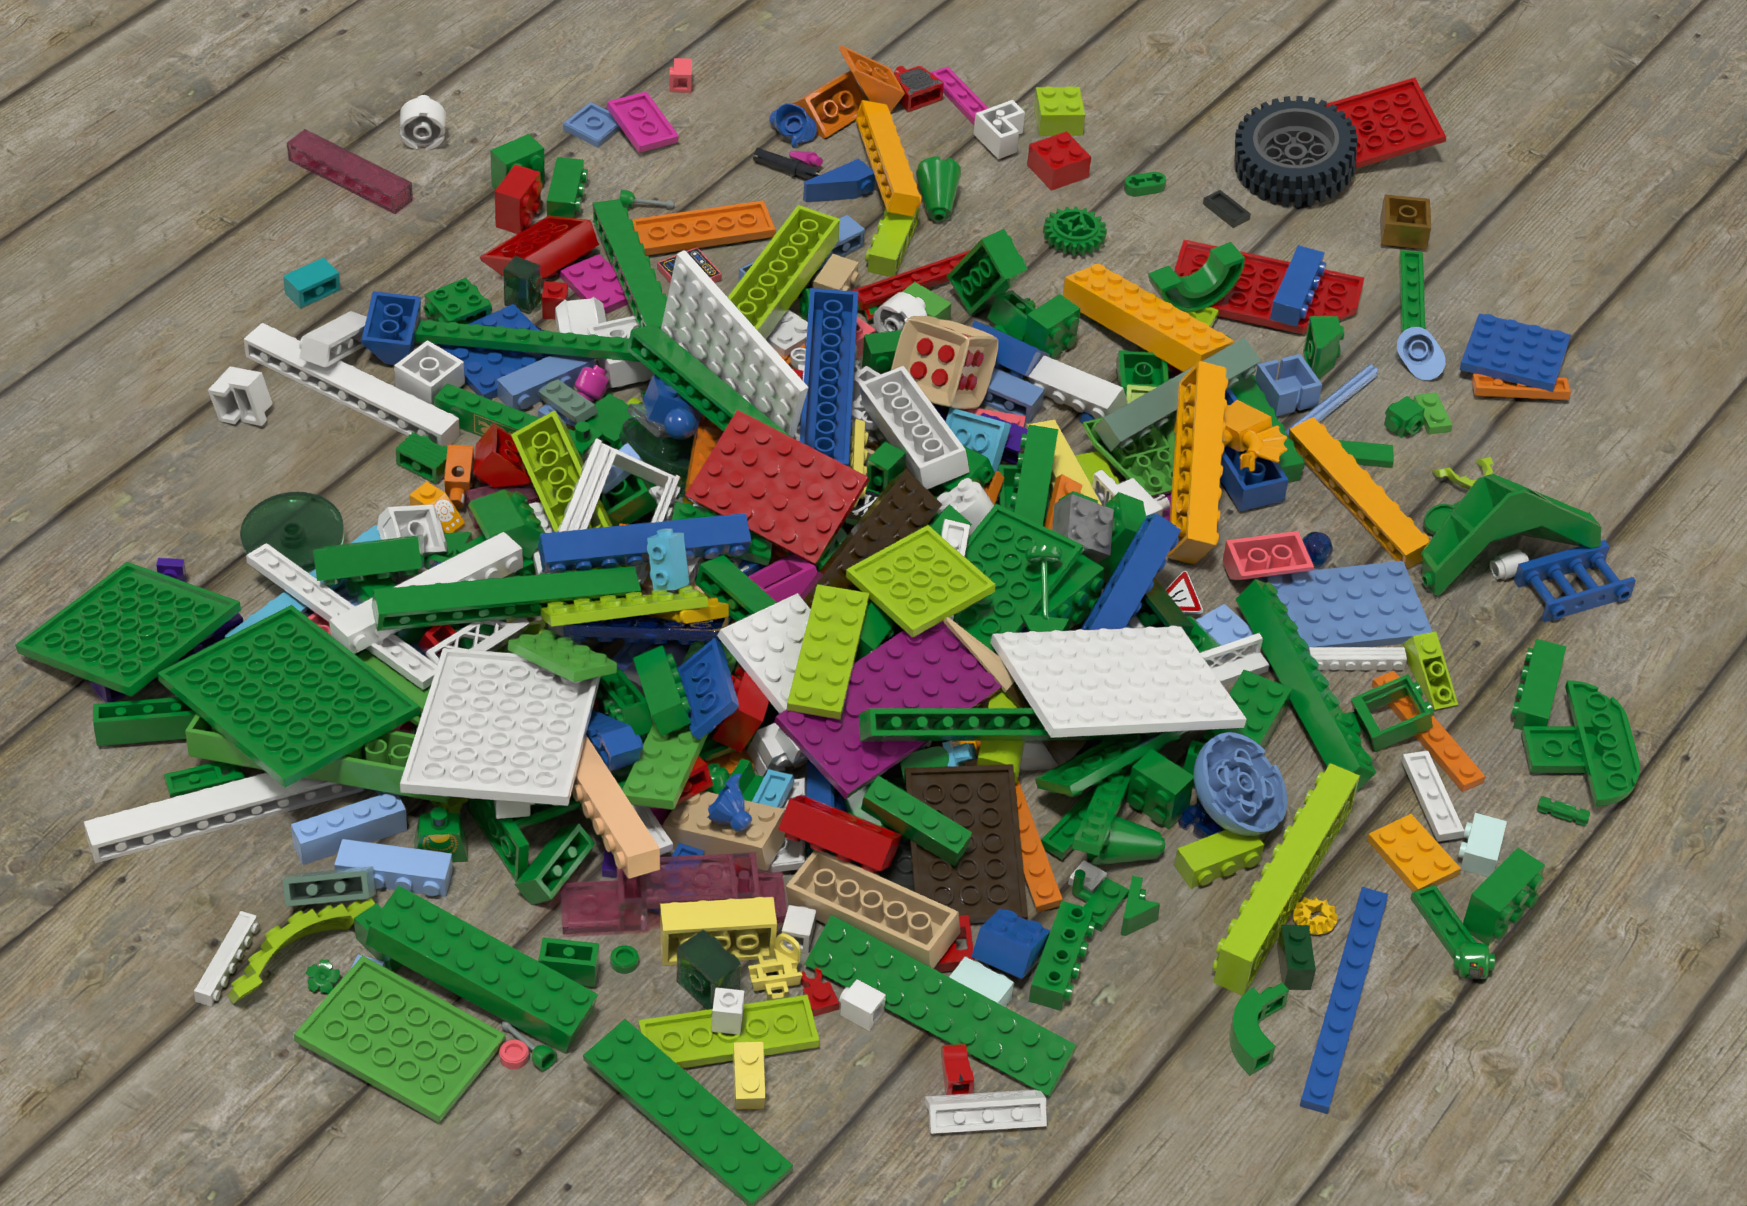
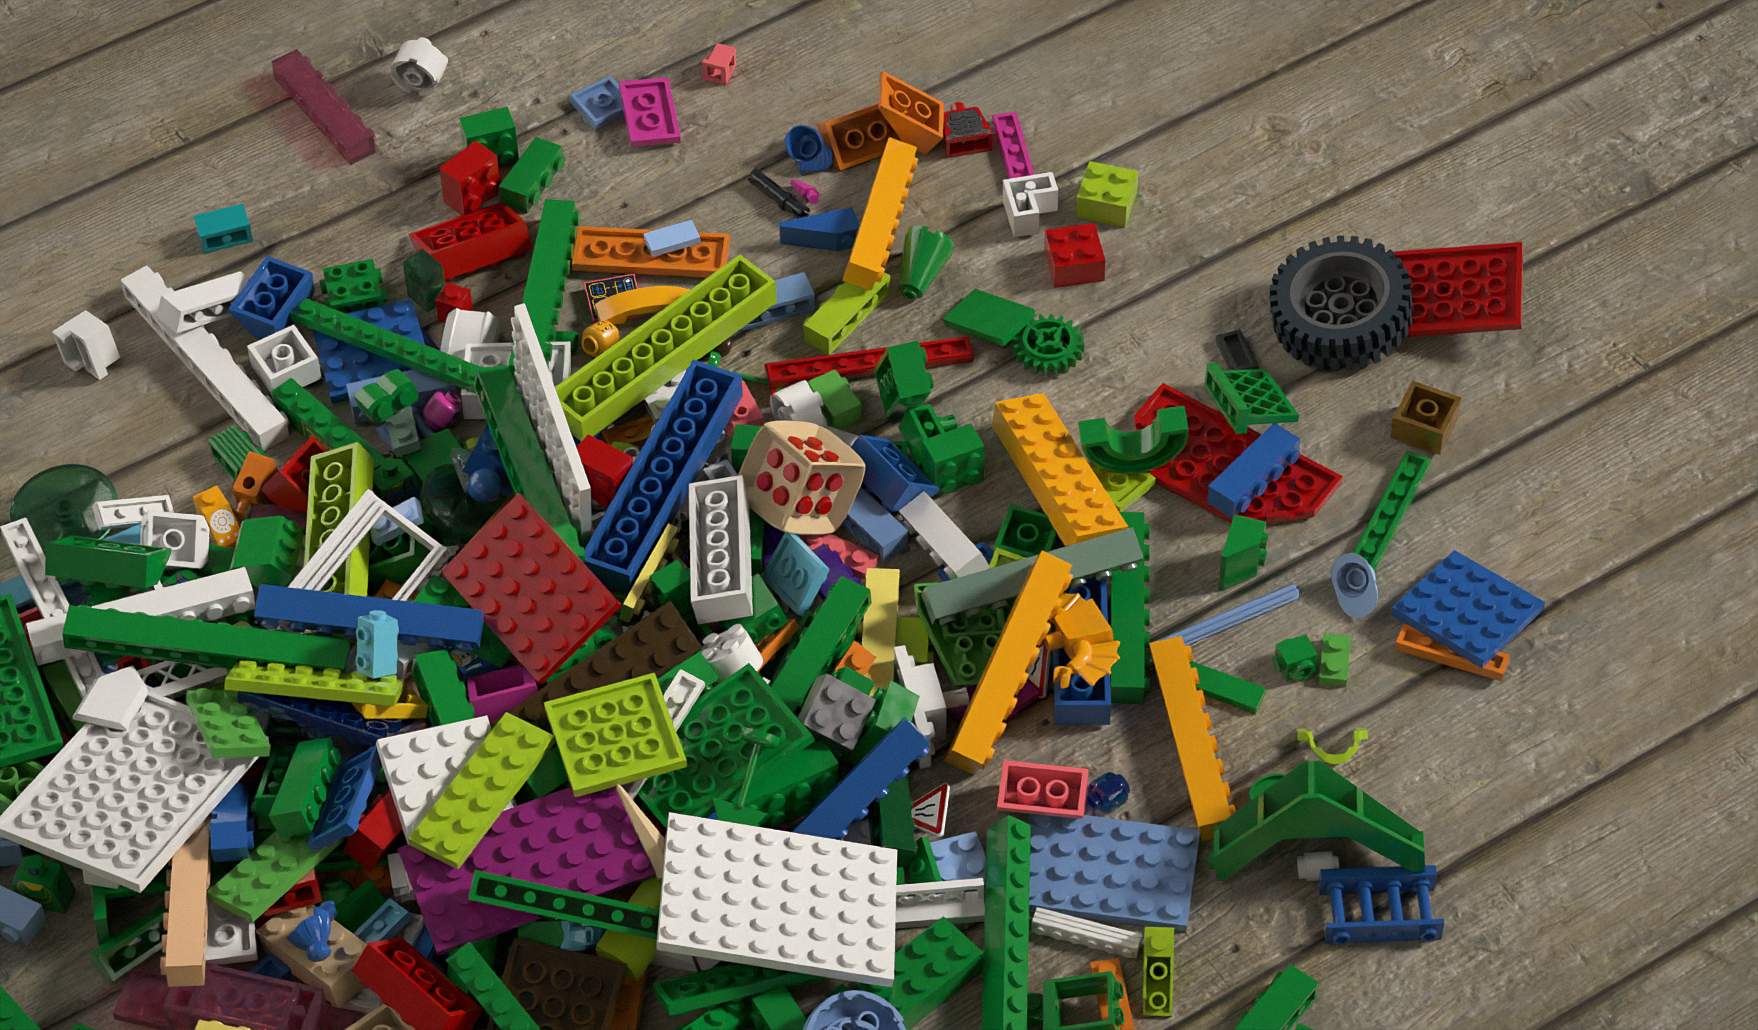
camera: 25 degrees right, 5 degrees up
dark pink plate [560,254,629,314] -> none
hinge [620,189,675,209] -> none
tan brick [813,254,860,291] -> none
green beam [1124,172,1166,197] -> none
medium blue piece [1255,354,1322,416] -> none
none -> white tile [73,666,149,731]
none -> white tile [92,495,174,530]
none -> green brick [354,369,419,423]
none -> light orange slope [595,286,690,325]
none -> light blue tile [644,220,701,257]
none -> green tile [943,289,1036,346]
none -> green fence [1204,363,1299,434]

